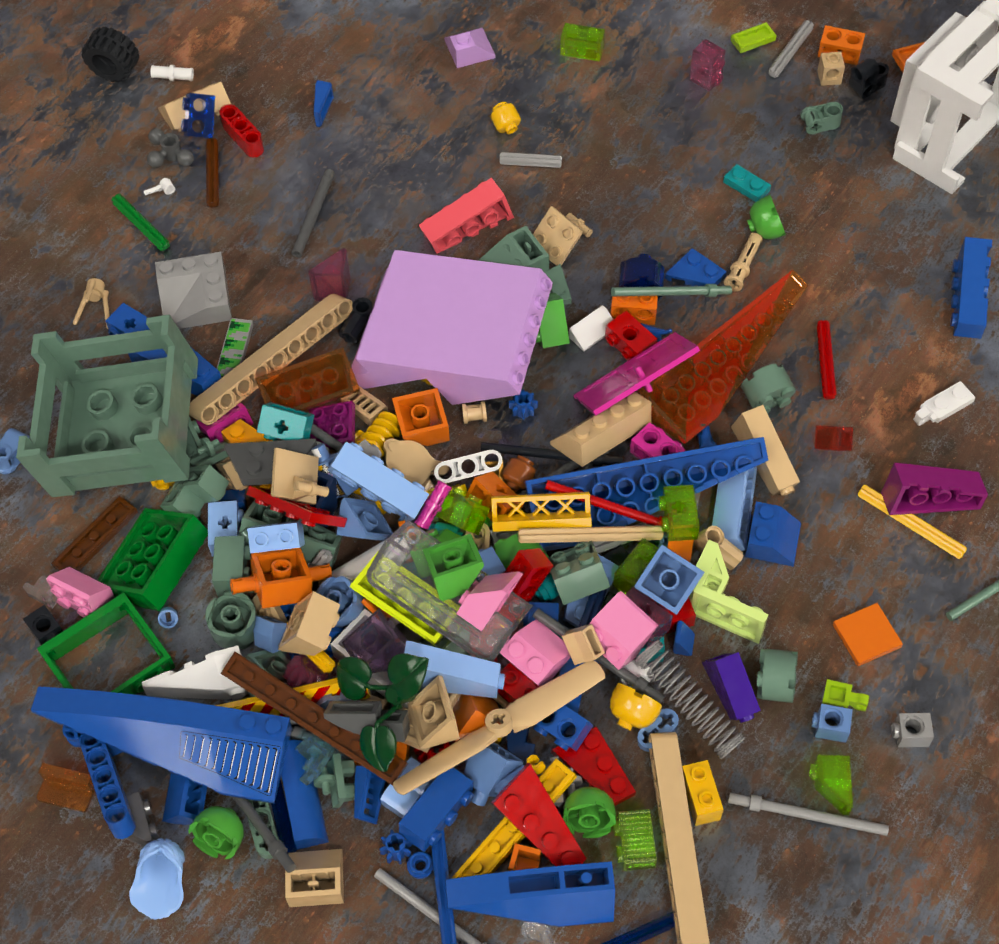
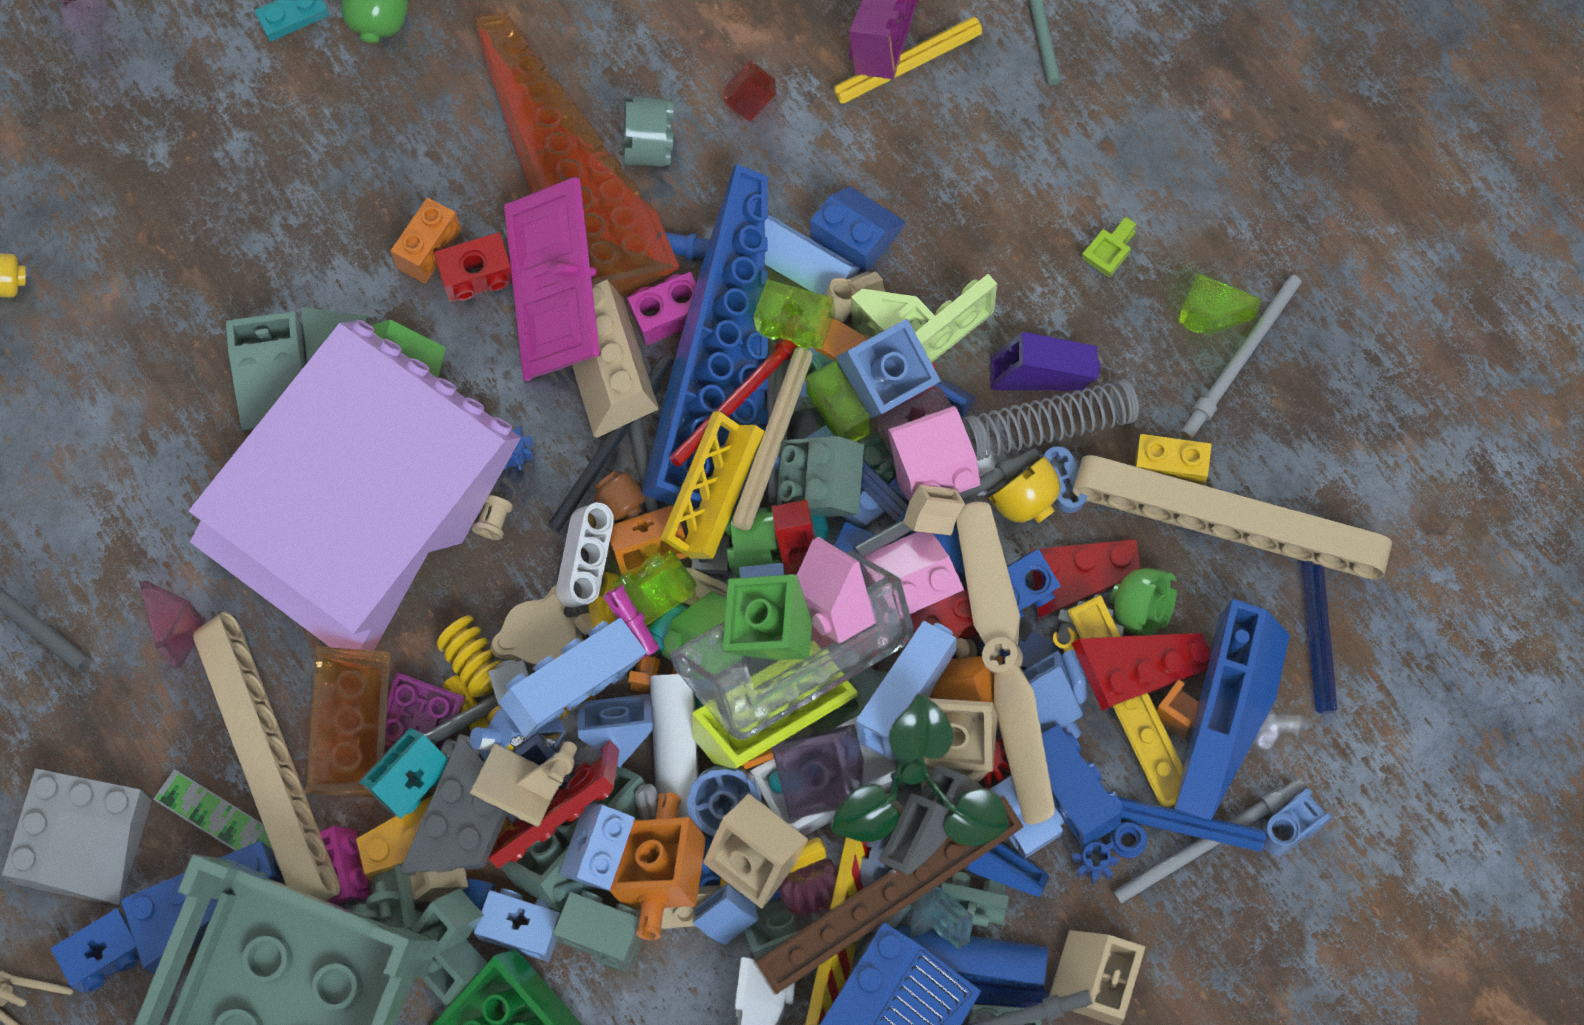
camera: 65 degrees left, 10 degrees up
sand green brick [205,591,258,649] -> none
black piece [339,297,373,344] -> none
tan slope [340,385,388,426] -> none
orange slope [392,388,450,446] -> none
coral wedge [419,177,514,254] -> none
light grey axle [499,152,562,168] -> none
tan plate [533,206,593,266] -> none
white slope [569,305,614,352] -> none
sand green bar [611,284,732,297] -> none
clear neon green brick [613,809,657,871] -> none
clear blue brick [619,253,664,301] -> none
blue bar [642,323,672,342] -> none
blue wing [665,248,727,286] -> none
tan pin [724,233,763,291] -> none
tan slope [731,405,800,496] -> none
sand green brick [757,648,798,703] -> none
medium blue brick [811,704,853,743] -> none
red axle [817,320,837,400] -> none
orange tile [833,603,903,667] -> none
light grey brick [891,713,934,747] -> none

